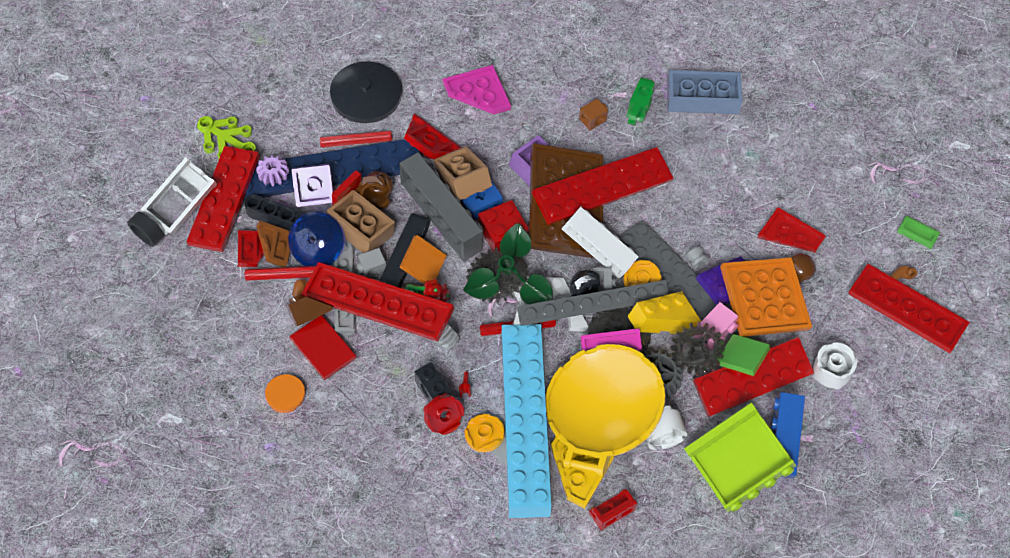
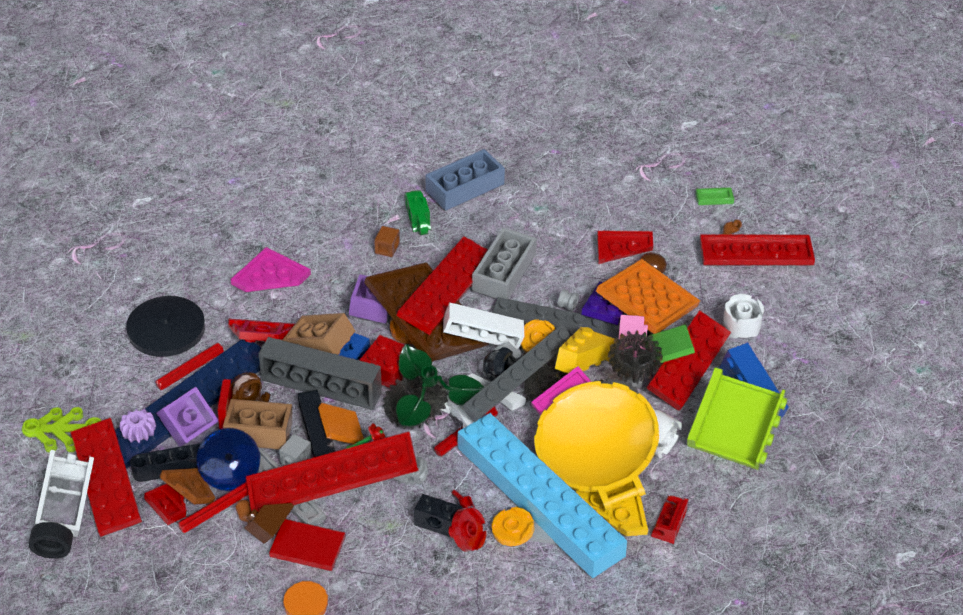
camera: 35 degrees left, 15 degrees down
none -> light grey brick [472,228,537,299]

